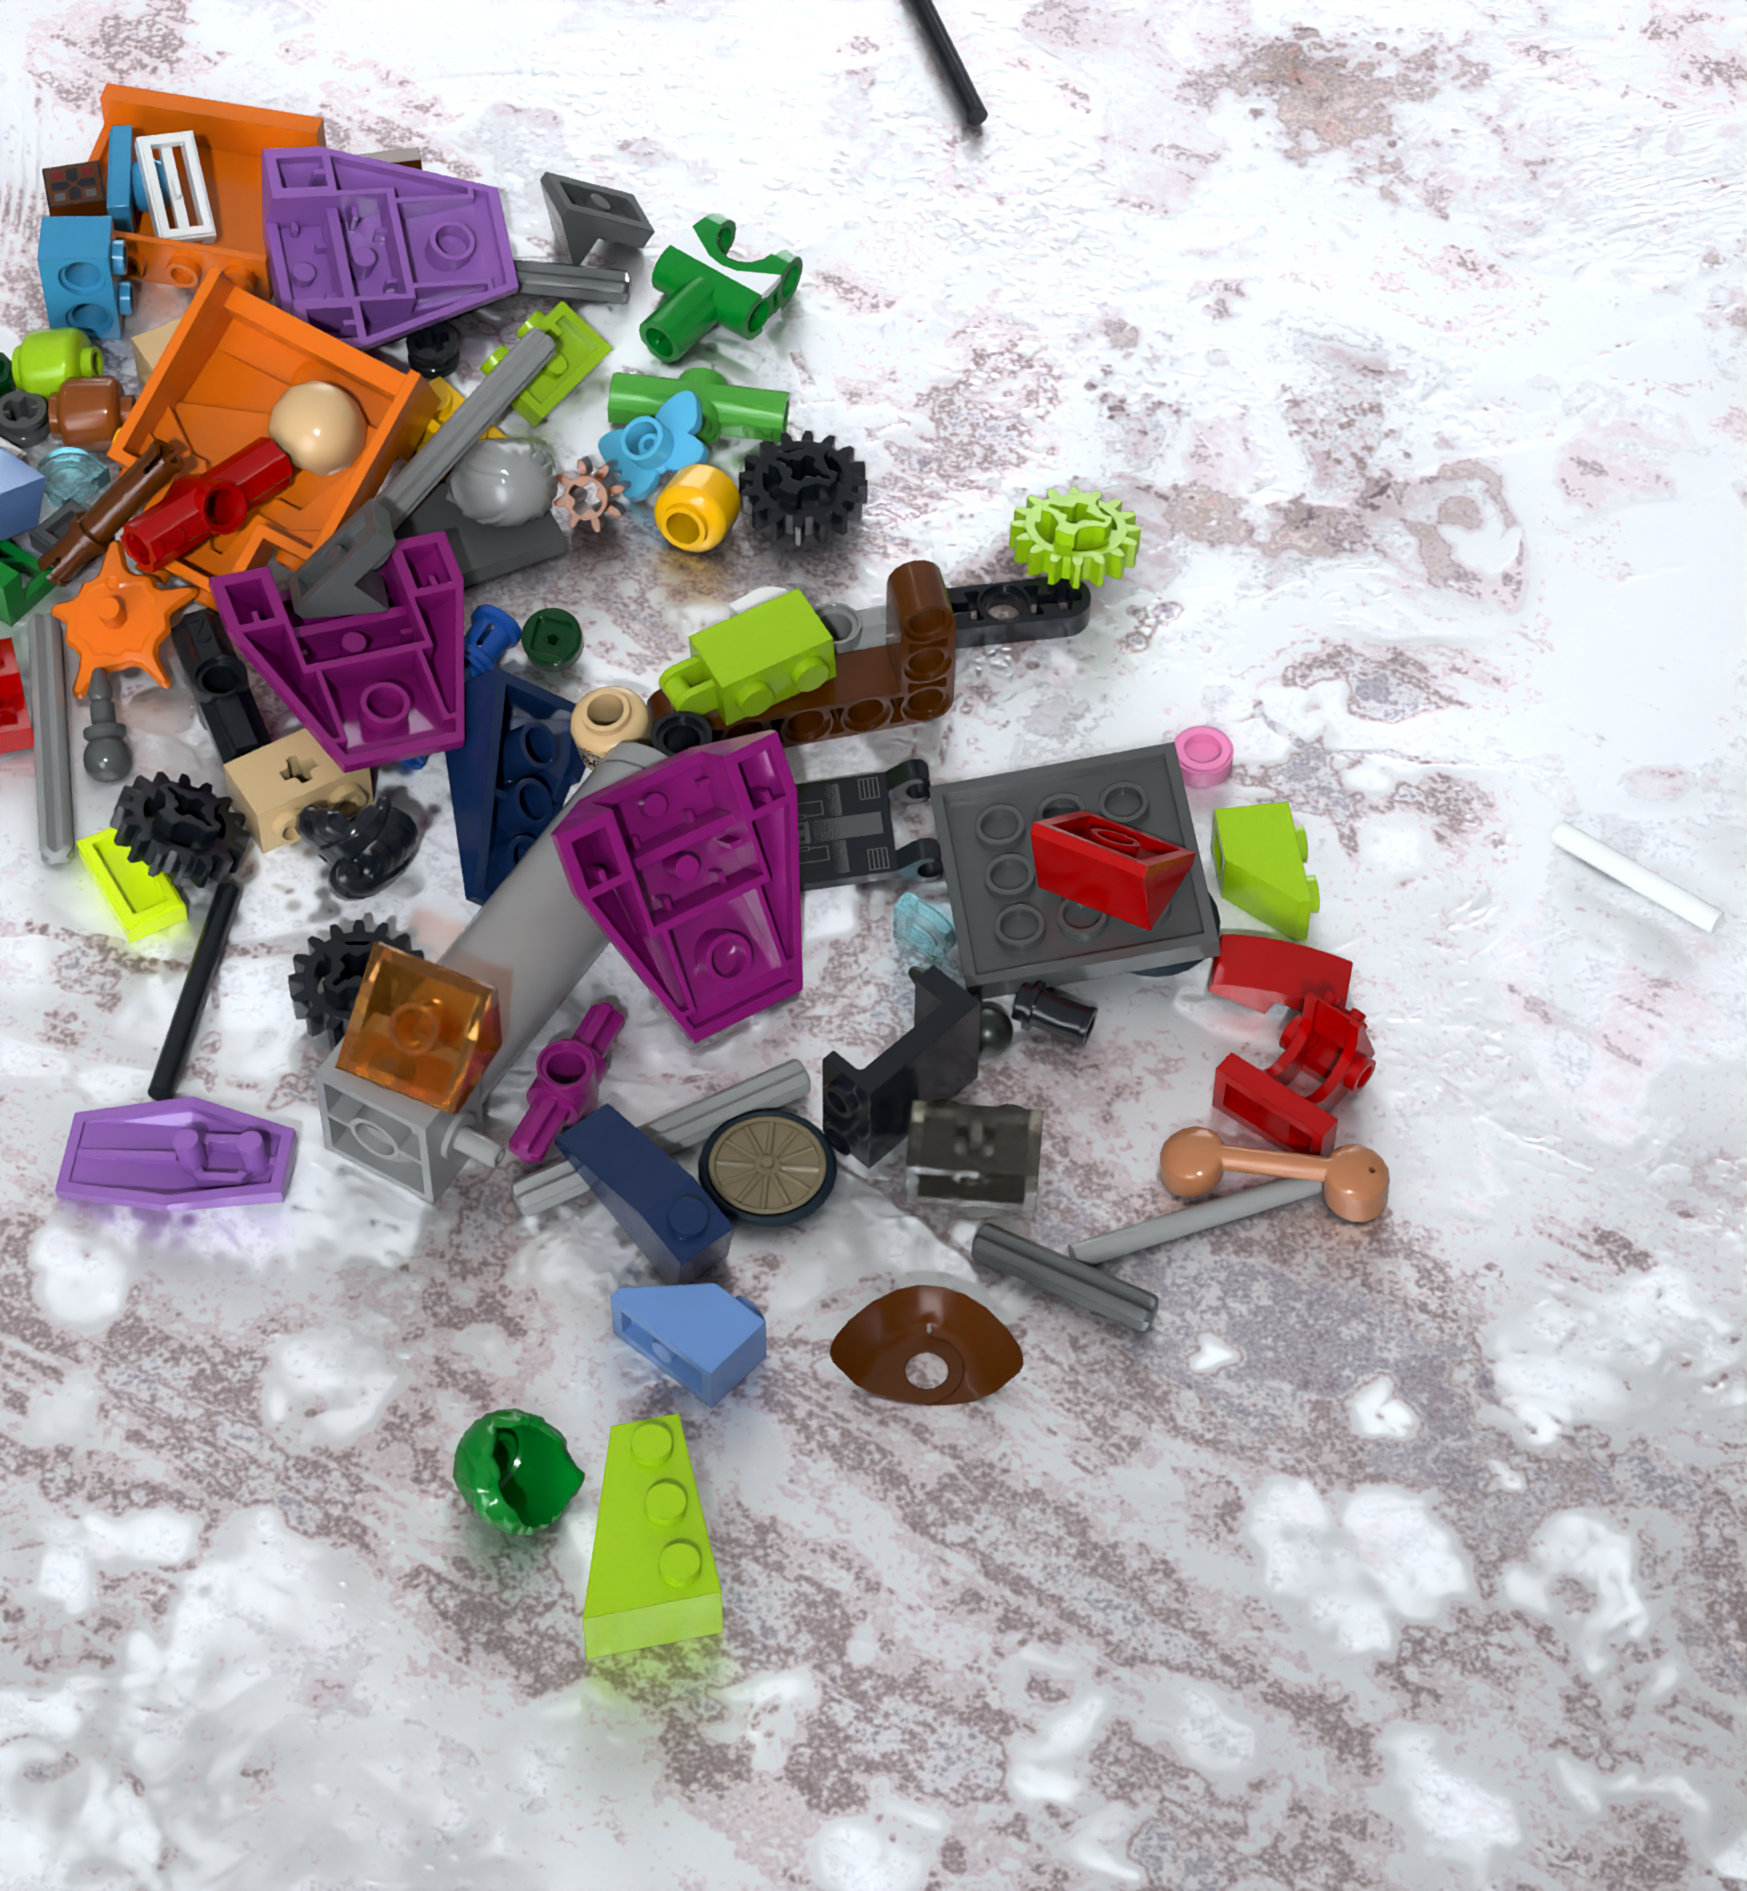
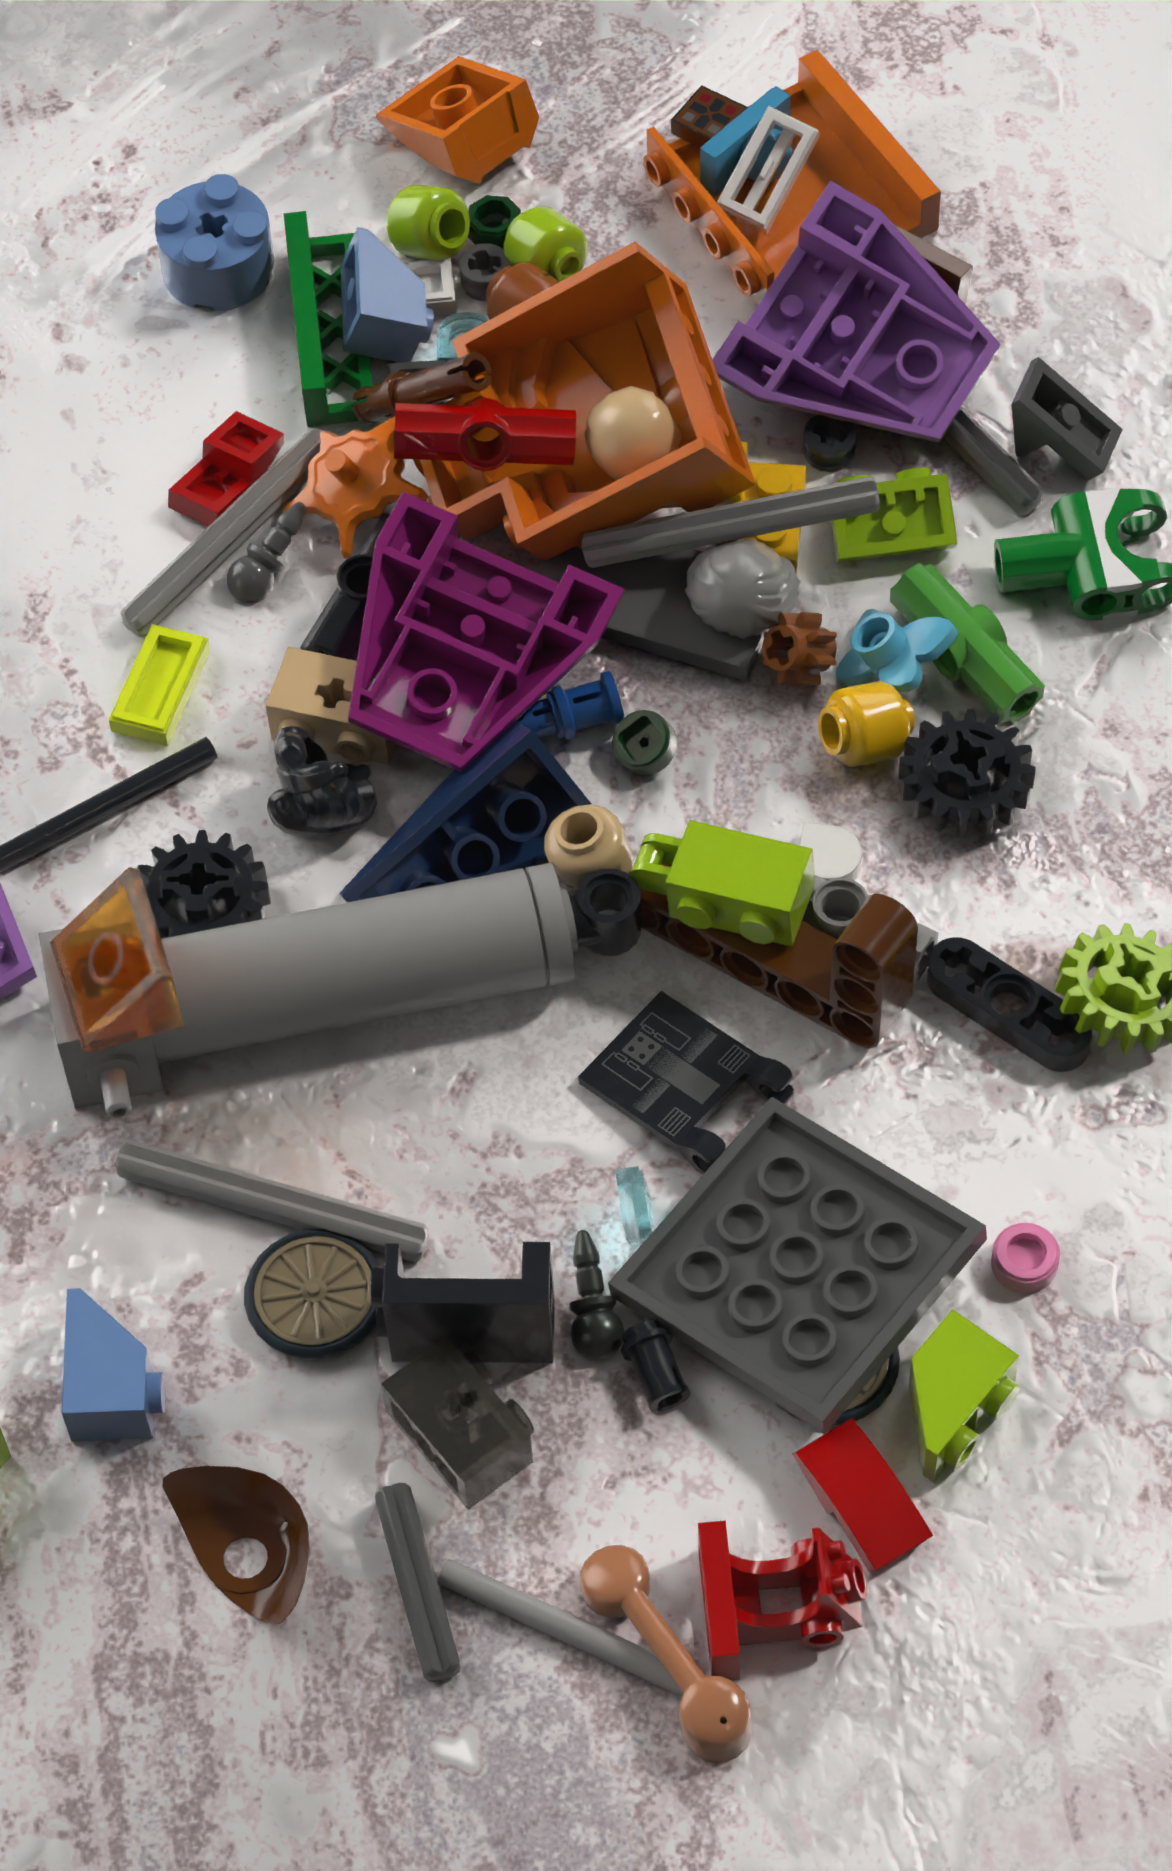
camera: 50 degrees right, 5 degrees up
dark azure brick [37,216,134,340] -> none
black gear [110,771,250,888] -> none
dark grey slope [288,498,396,619] -> none
magenta axle [509,1002,625,1165] -> none
magenta wedge [551,730,803,1043] -> none
dark blue slope [554,1103,735,1285] -> none
red slope [1030,810,1196,931] -> none

